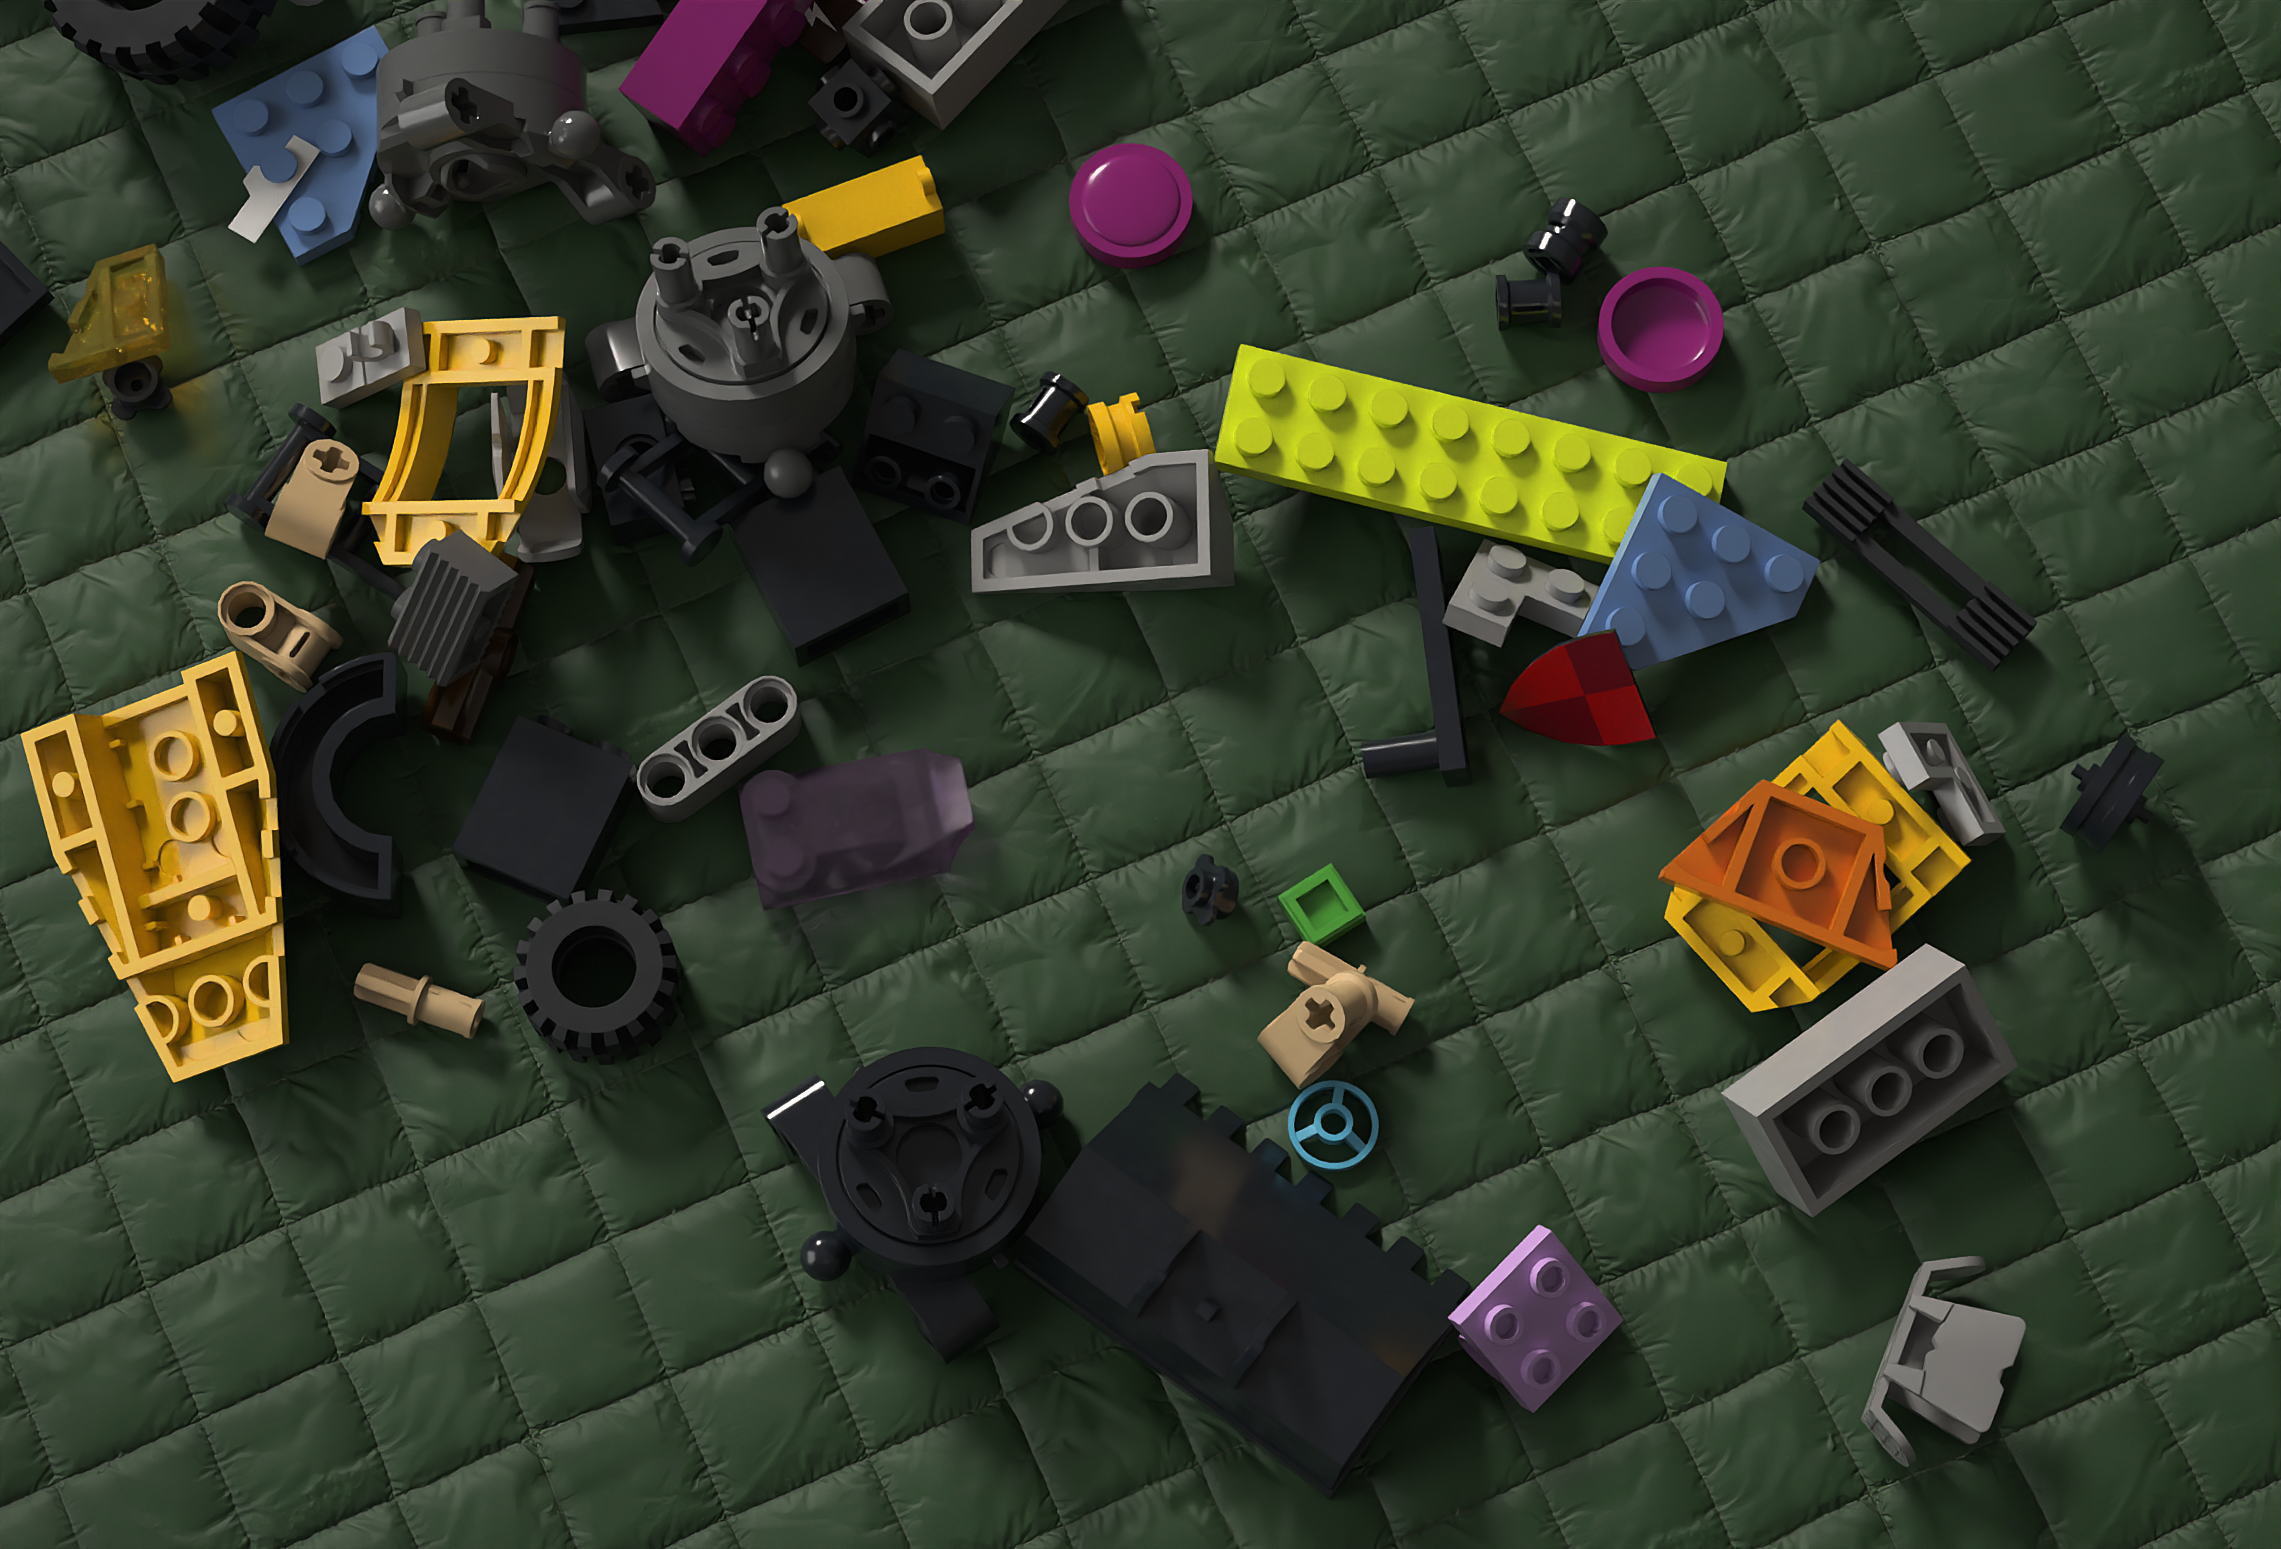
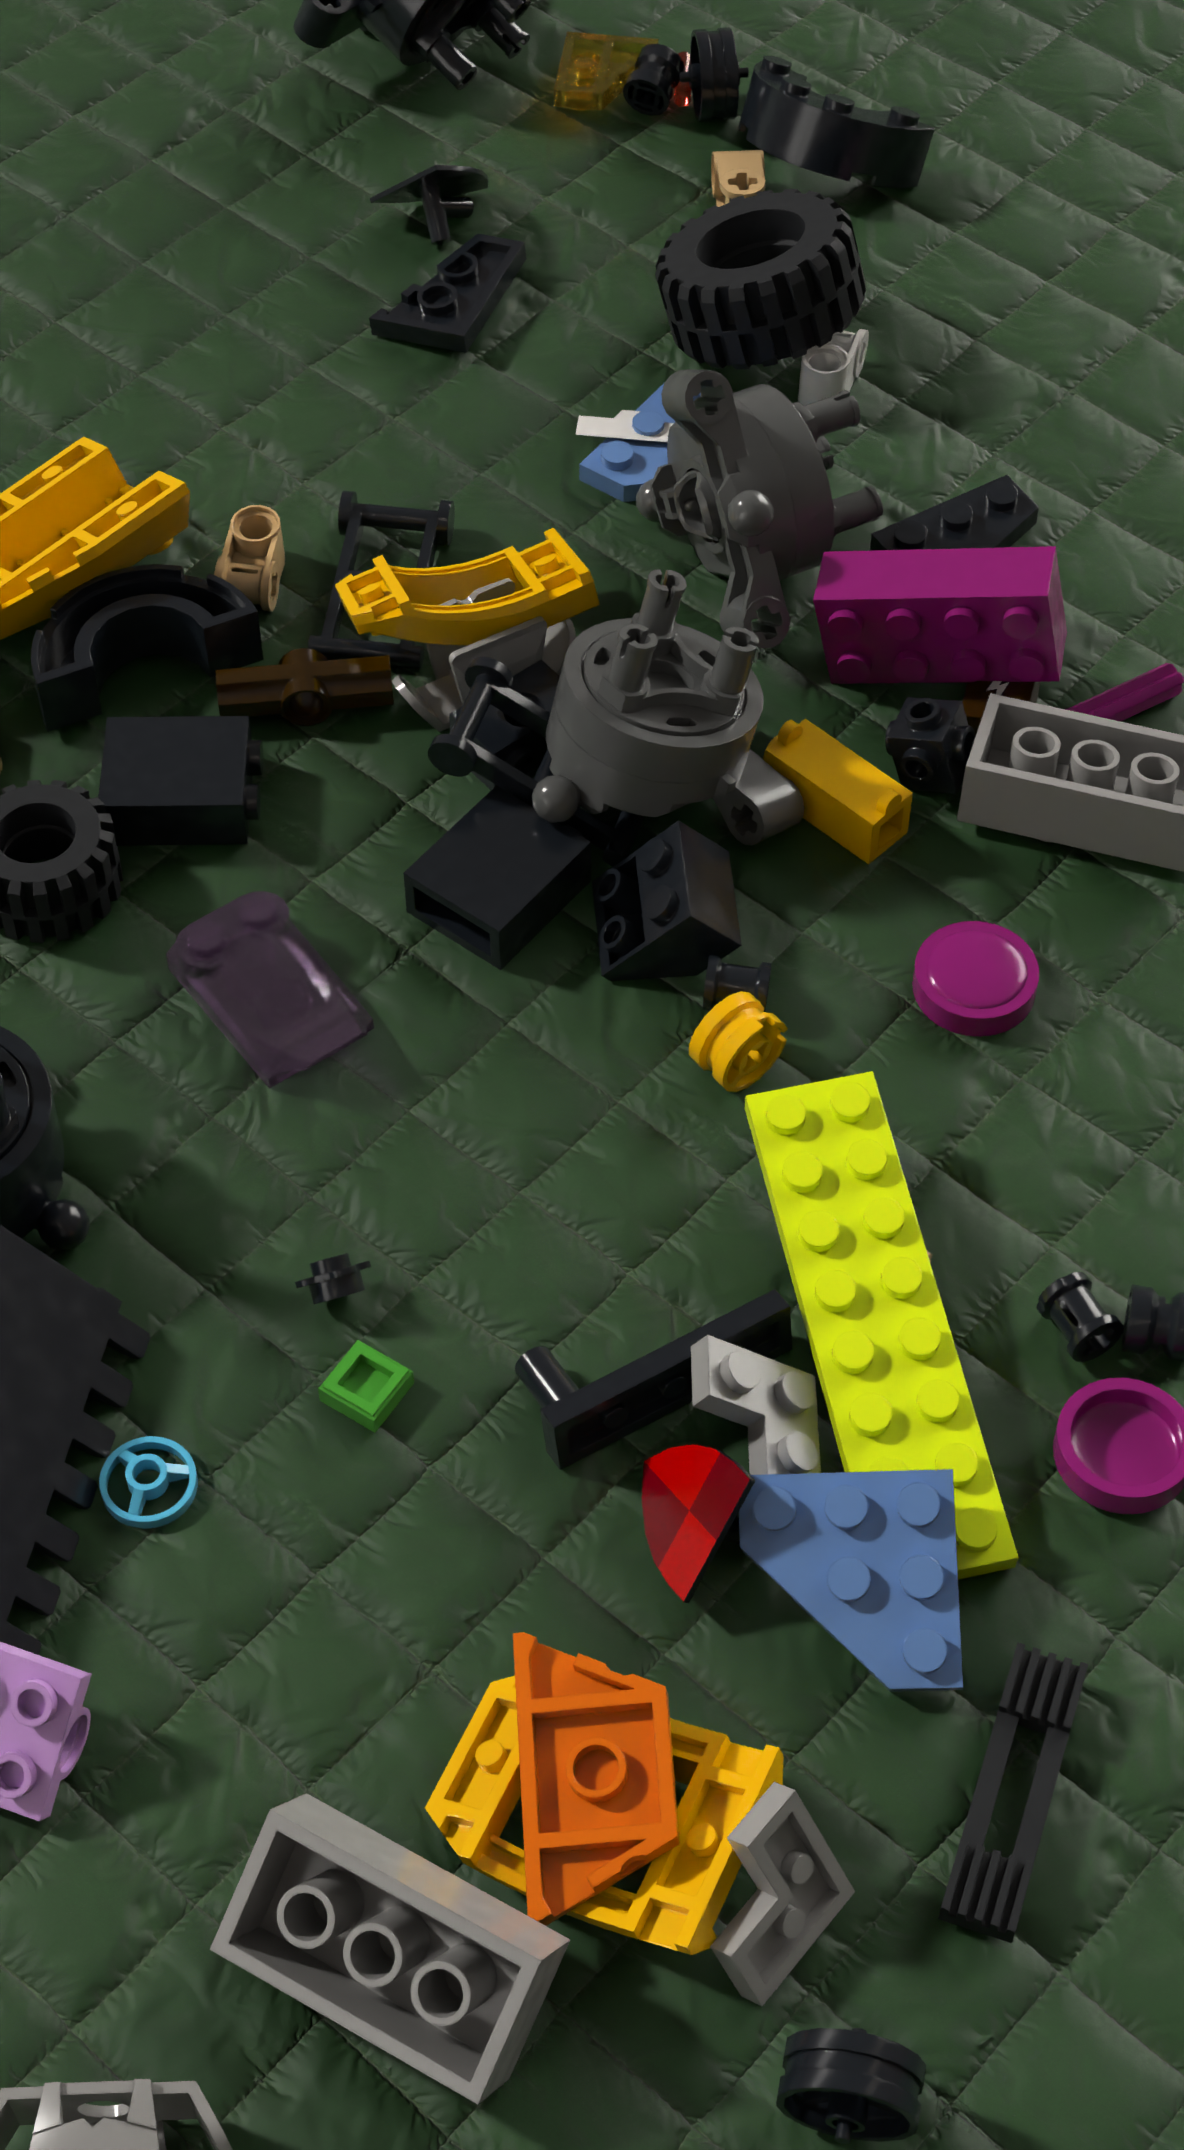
camera: 65 degrees right, 20 degrees down
clear yellow wing [48,243,171,384] -> none
black plate [102,353,172,421] -> none
tan piece [265,439,359,559] -> none
light grey plate [316,307,426,410] -> none
dark grey brick [388,529,520,687] -> none
light grey beam [637,676,801,823] -> none
light grey wedge [971,449,1235,594] -> none
tan piece [1257,970,1379,1090] -> none
tan axle [1287,941,1415,1036] -> none

